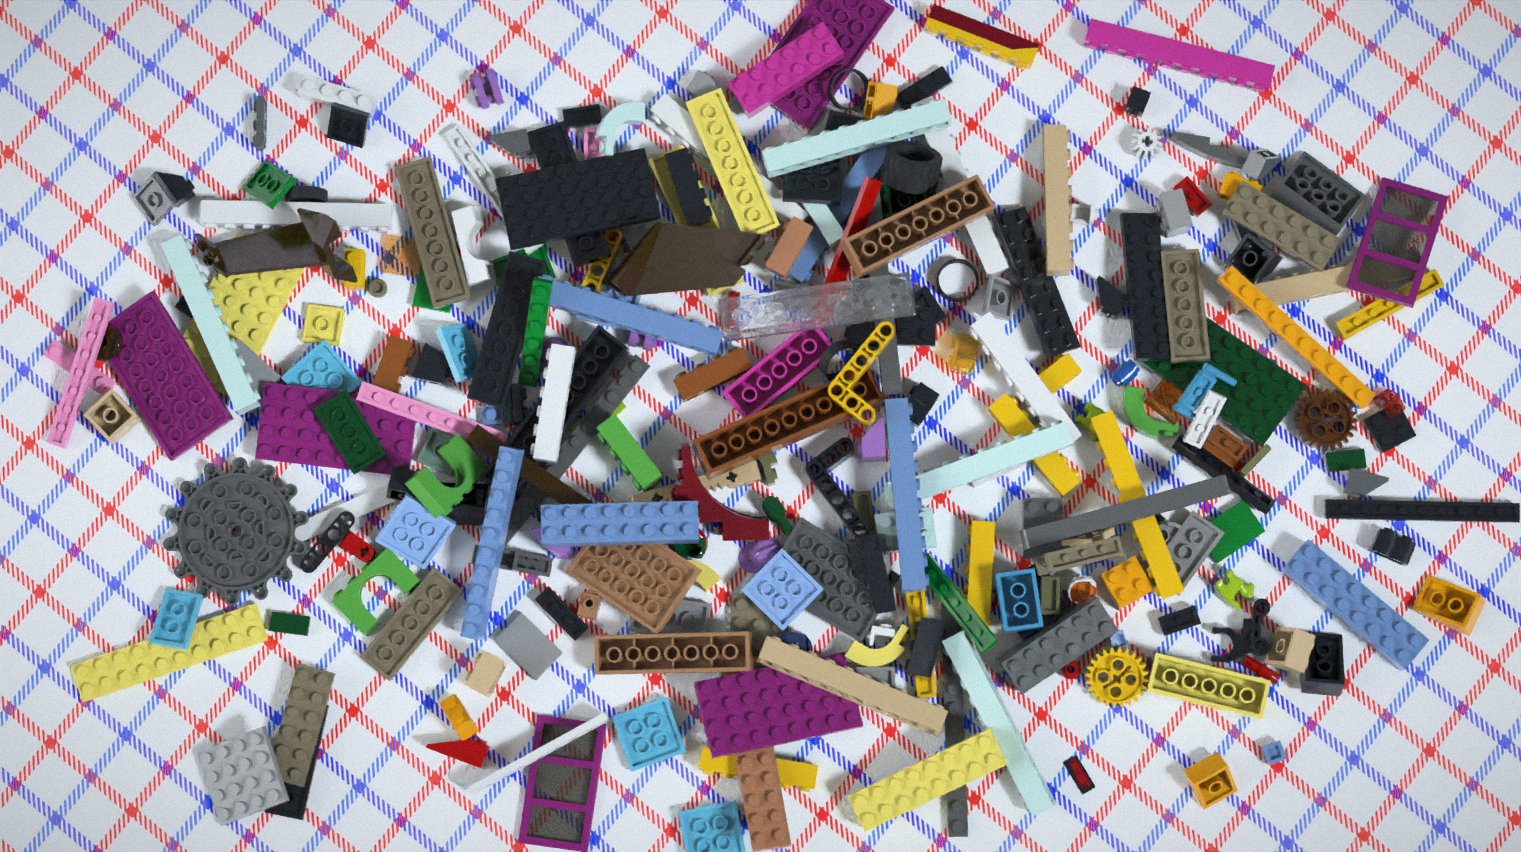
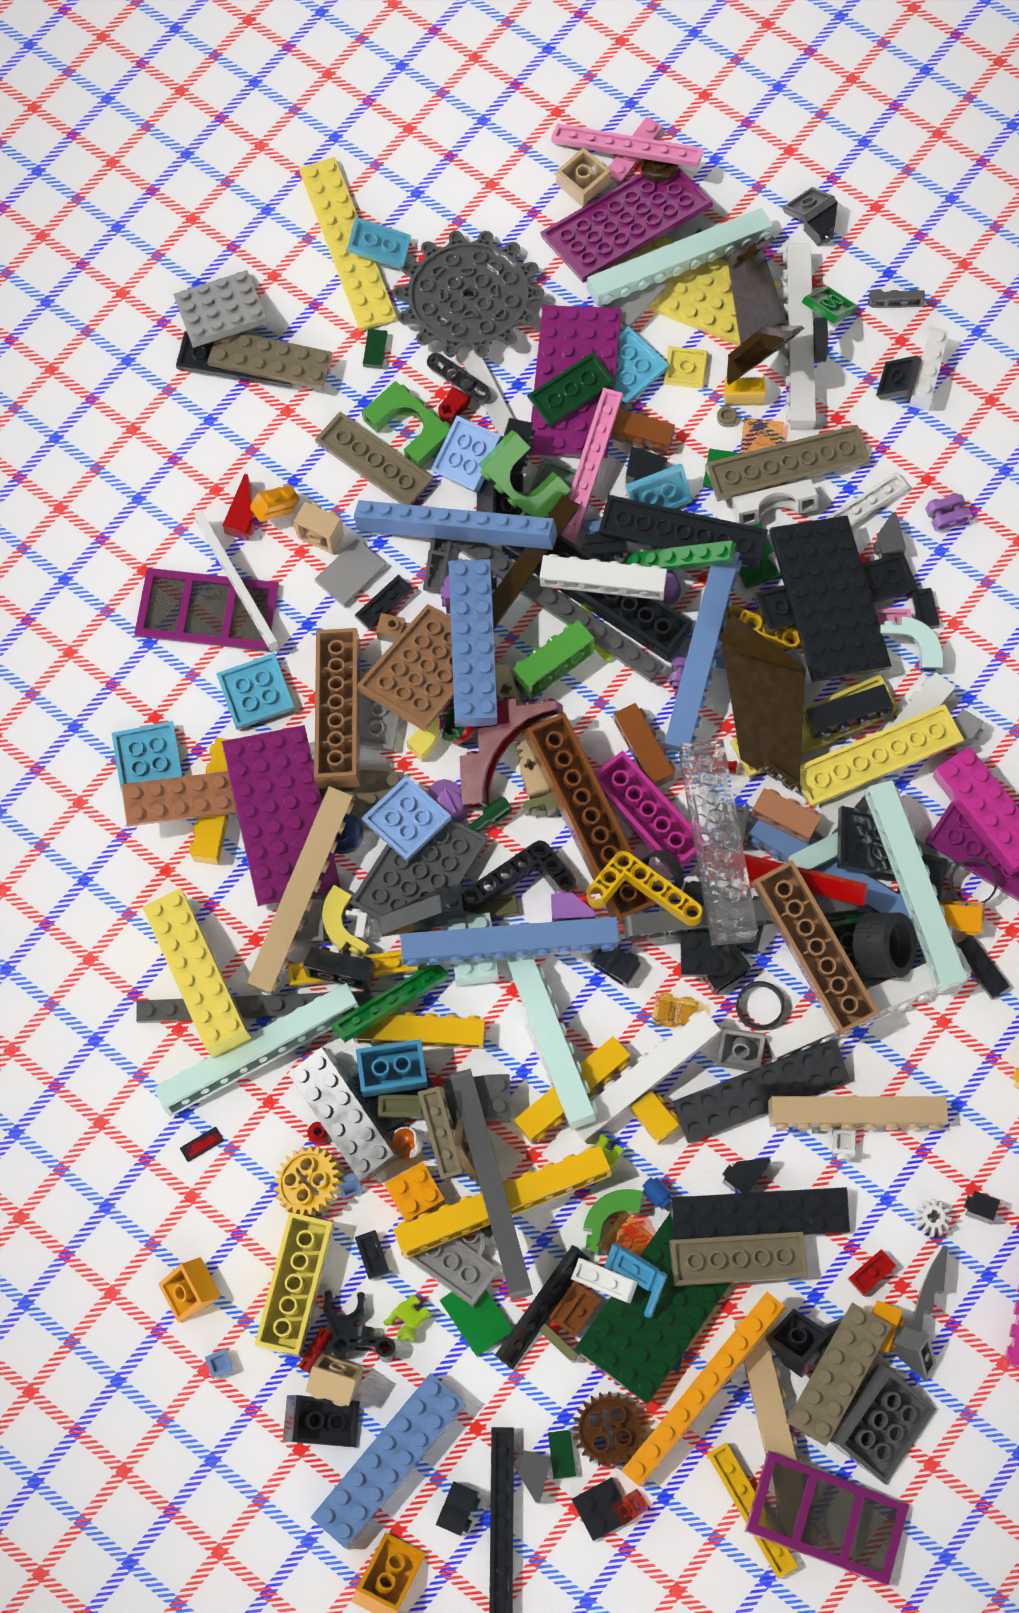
camera: 90 degrees right, 10 degrees down
light grey brick [1154,188,1193,238] -> none

